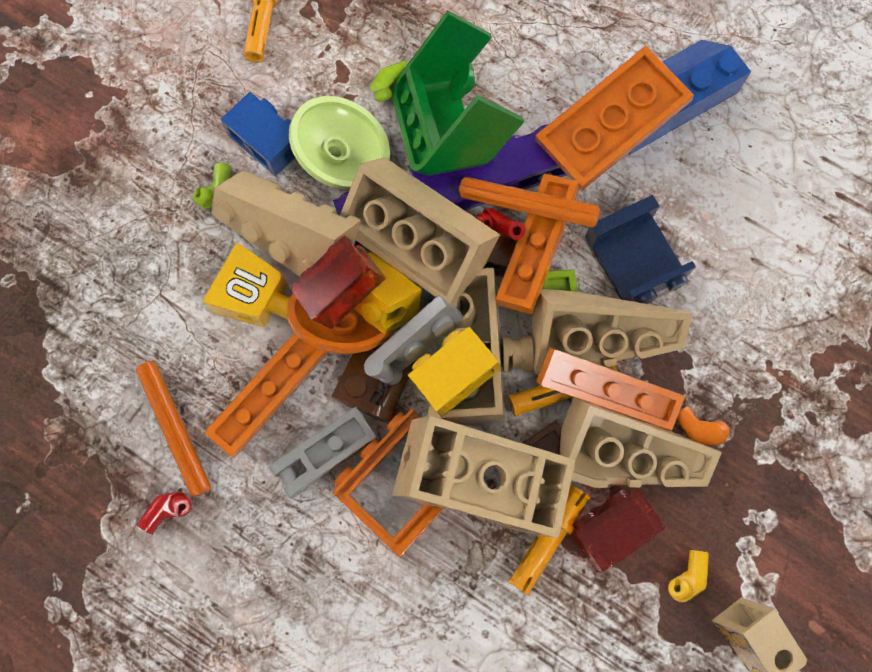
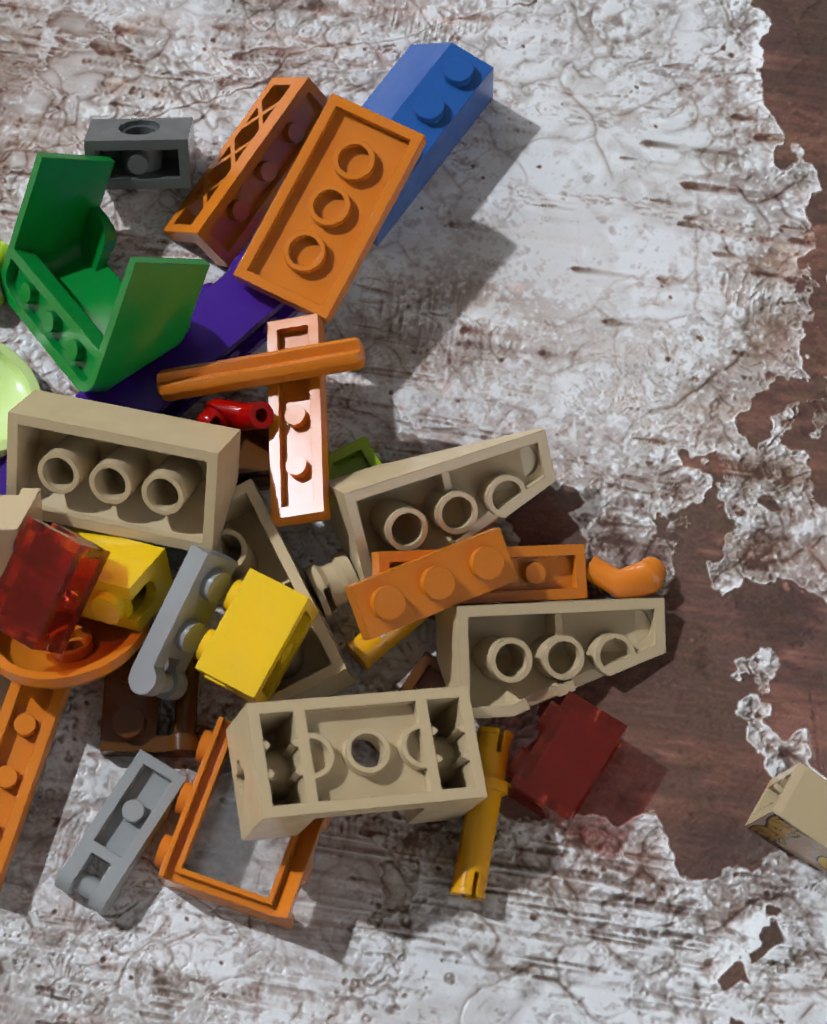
camera: 20 degrees left, 5 degrees down
dark blue panel [585,195,696,304] -> none
yellow arm [668,550,709,602] -> none
none -> dark grey brick [84,117,196,190]
none -> orange fence [163,77,328,267]
none -> orange plate [344,527,518,640]

